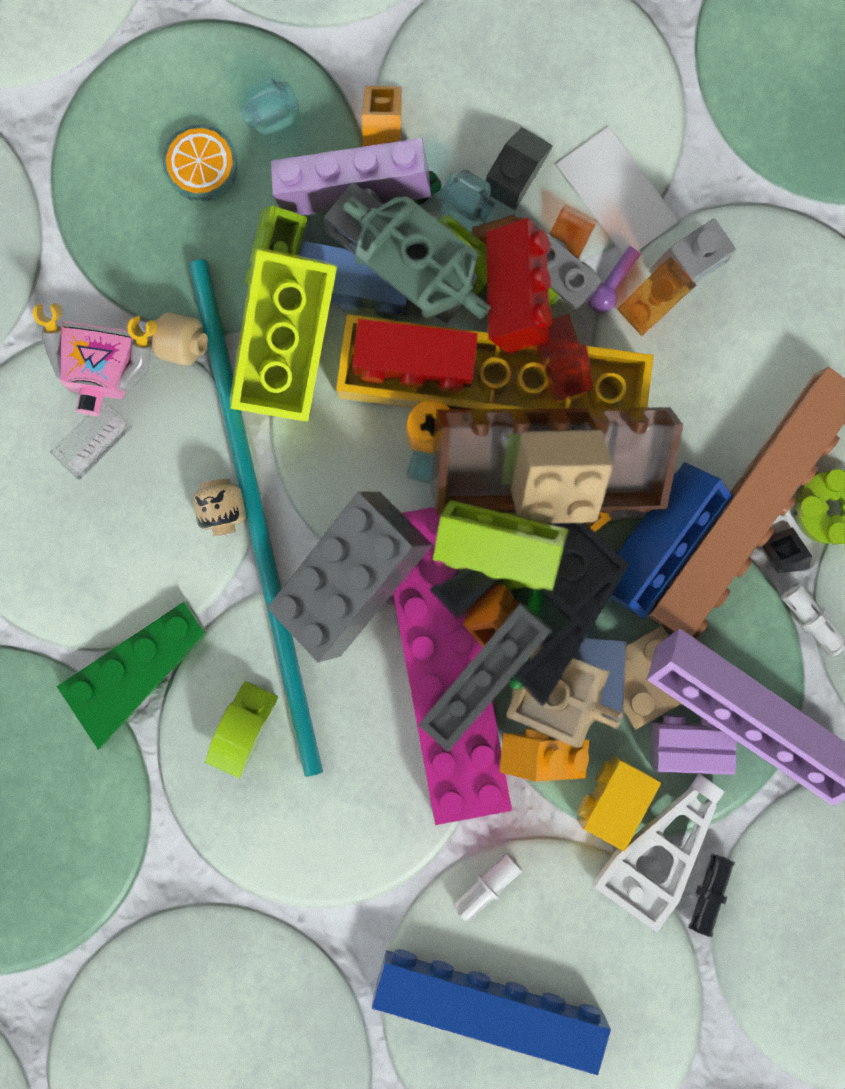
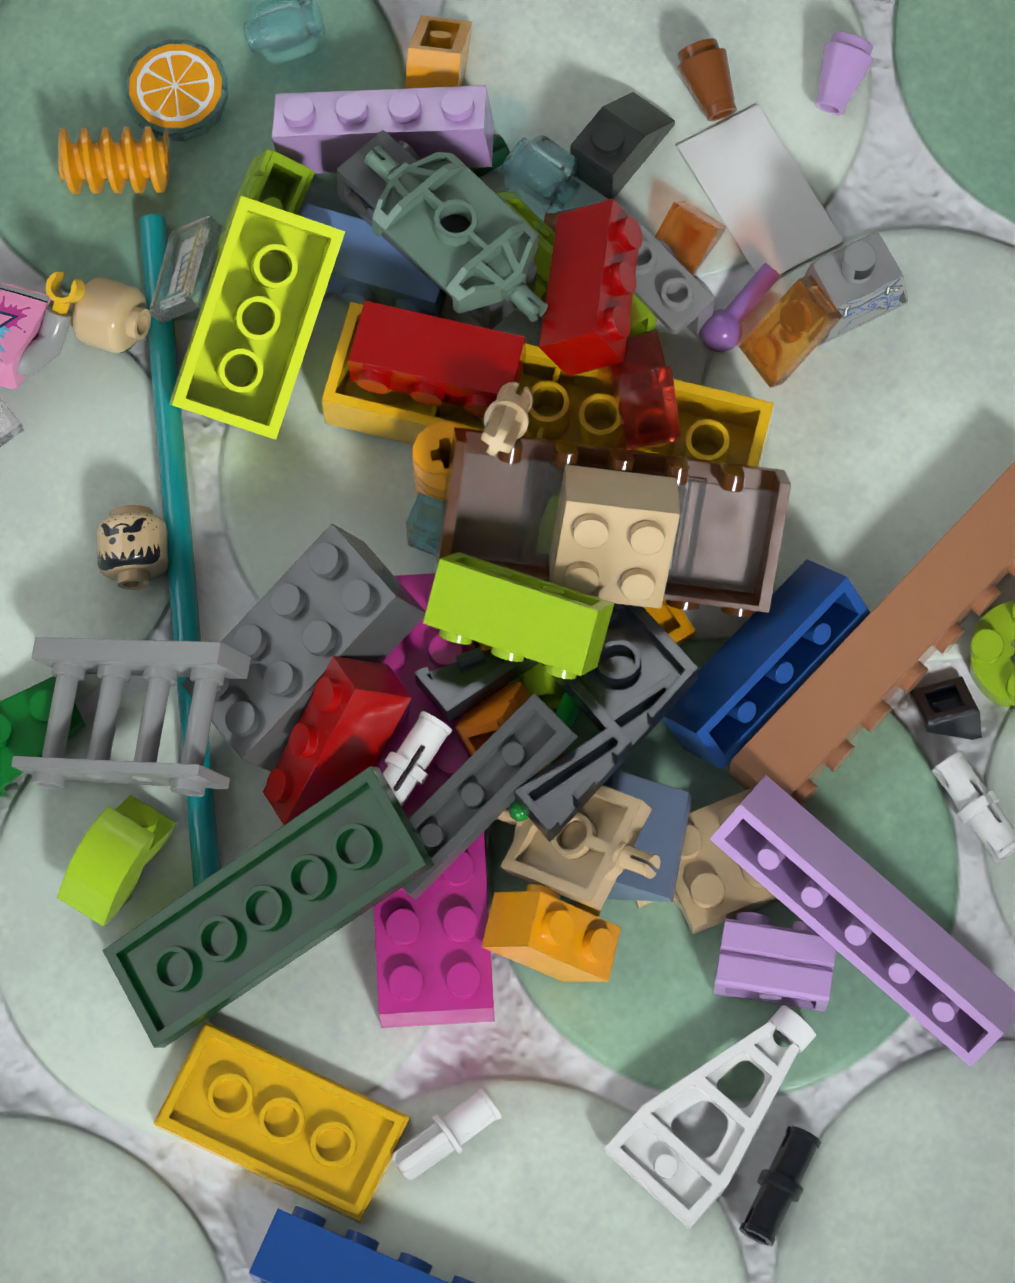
camera: 15 degrees right, 15 degrees down
yellow brick [577,755,661,852] -> none
none -> light grey fence [11,637,251,797]
none -> light orange piece [58,126,170,195]
none -> dark green plate [102,766,435,1048]
none -> clear tile [149,215,222,323]
none -> yellow tile [153,1021,410,1224]
none -> red brick [263,656,412,825]
none -> white pin [383,711,452,807]
none -> tan axle [481,382,533,457]
none -> dark orange cone [677,38,737,121]
none -> lavender cone [814,32,874,115]

